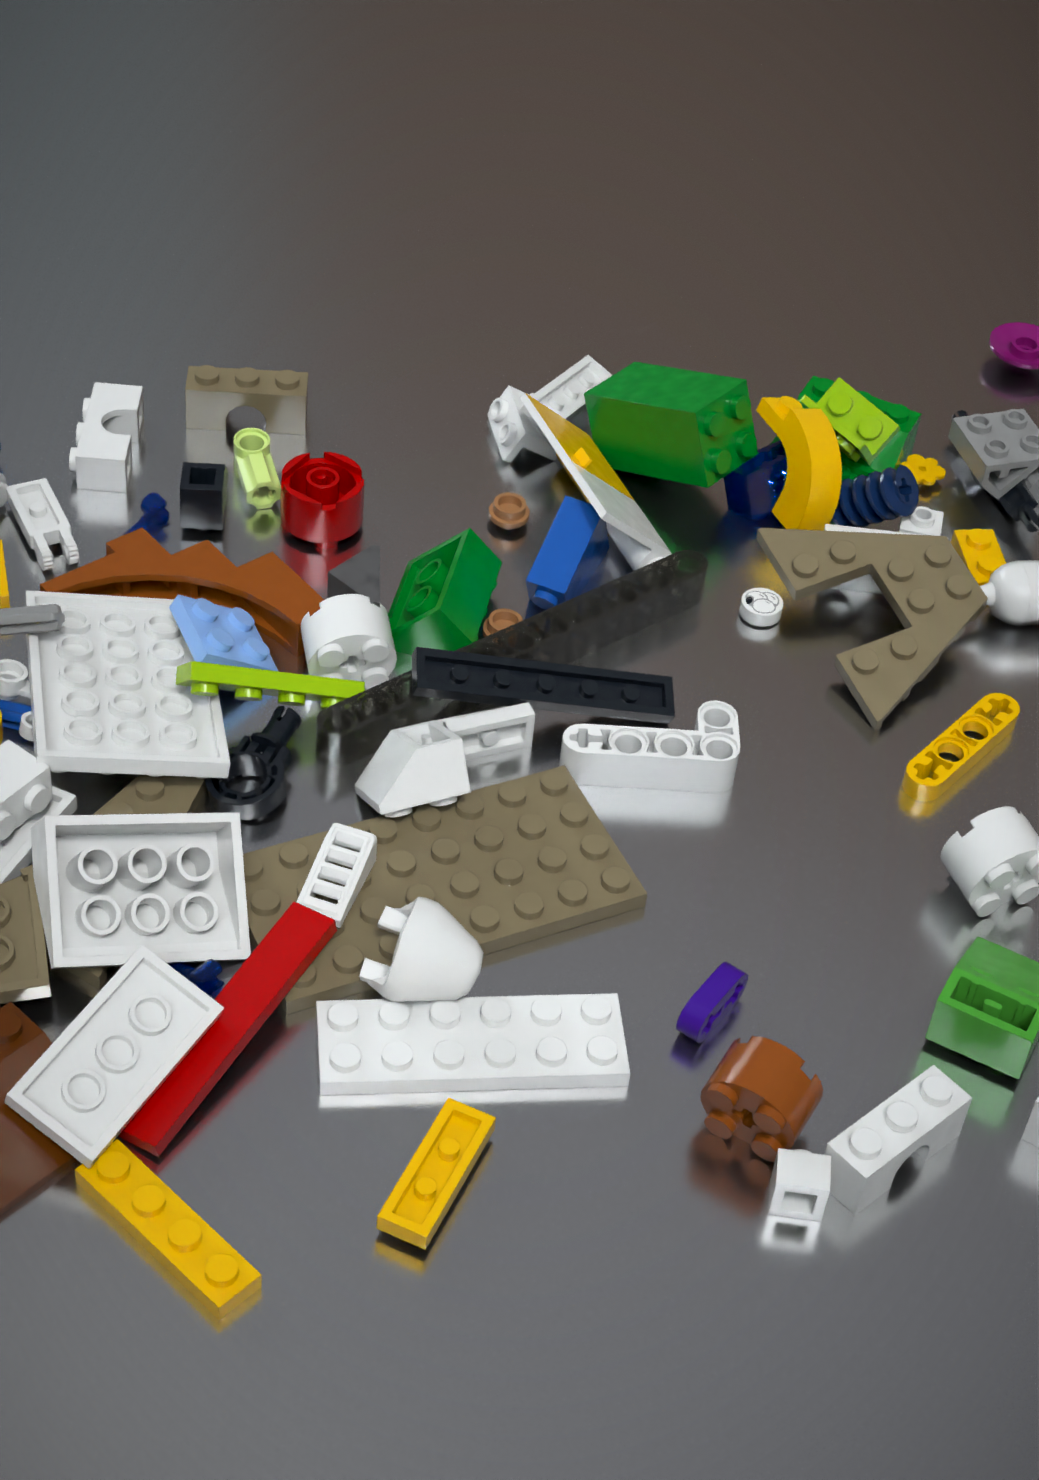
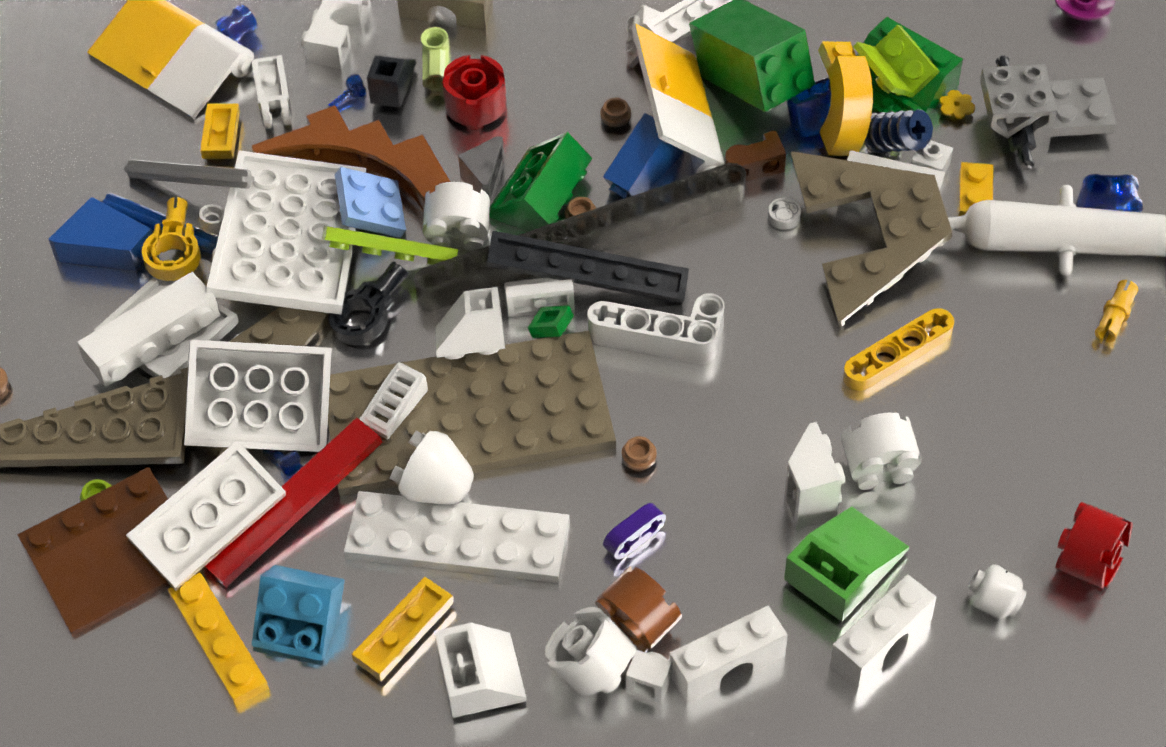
camera: 20 degrees right, 10 degrees up
none -> dark azure slope [251,565,345,661]
none -> white slope [434,623,527,718]
none -> green plate [528,305,574,338]
none -> white brick [545,607,636,696]
none -> medium nougat plate [622,436,657,470]
none -> reddish brown leg [725,130,786,183]
none -> white slope [784,422,845,529]

